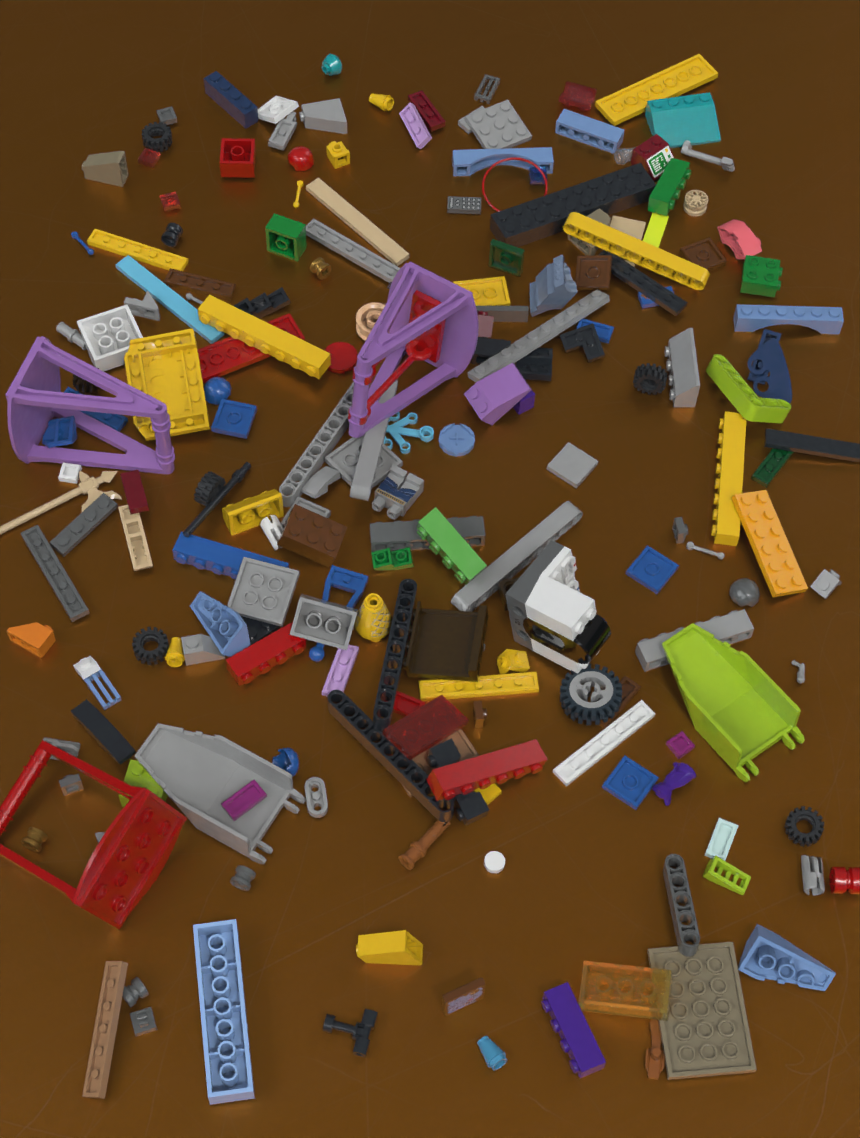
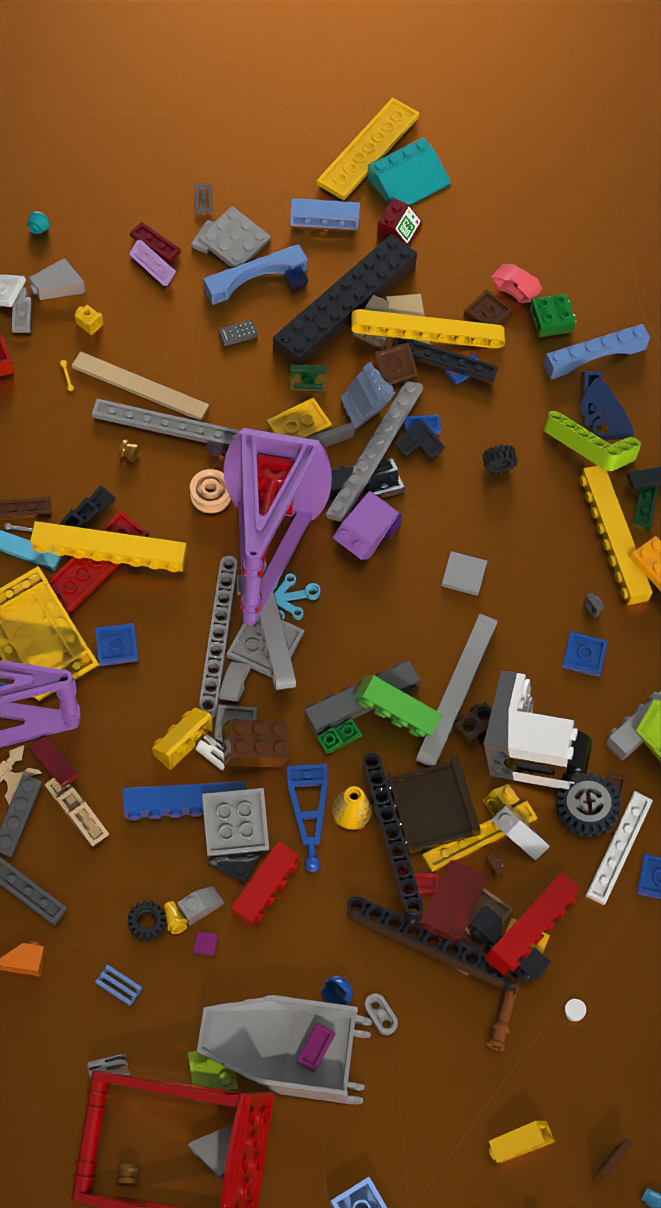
camera: 25 degrees left, 5 degrees up
dark grey plate [59,774,84,796] -> none
black slope [71,699,136,765] -> none
white plate [73,656,101,680] -> none
black bar [183,462,251,537] -> none
medium blue wedge [190,591,250,657] -> none
black tyre [194,471,226,506] -> none
blue hair [204,377,231,405] -> none
dark grey wheel [230,865,256,891] -> none
green brick [265,213,307,262] -> none
red hair [287,146,314,171] -> none
light grey slope [290,594,358,650] -> none
lavender tile [322,644,359,697] -> none
red tile [324,342,358,374] -> none
yellow cone [369,93,394,111] -> none
light grey hips [372,465,424,520] -> none
medium blue tile [438,423,475,457] -> none
red piece [482,157,548,212] -> none
clear red bracket [559,81,597,111] -> none
clear cone [614,147,636,165] -> none
neon yellow tile [643,212,669,248] -> none
green brick [648,158,692,216] -> none
light grey slope [664,328,700,407] -> none
light grey hinge [681,140,735,172] -> none
tan wheel [683,190,708,216] -> none
light grey hinge [686,542,725,559] -> none
none -> magenta tile [193,931,218,957]
none -> light grey slope [491,802,550,860]

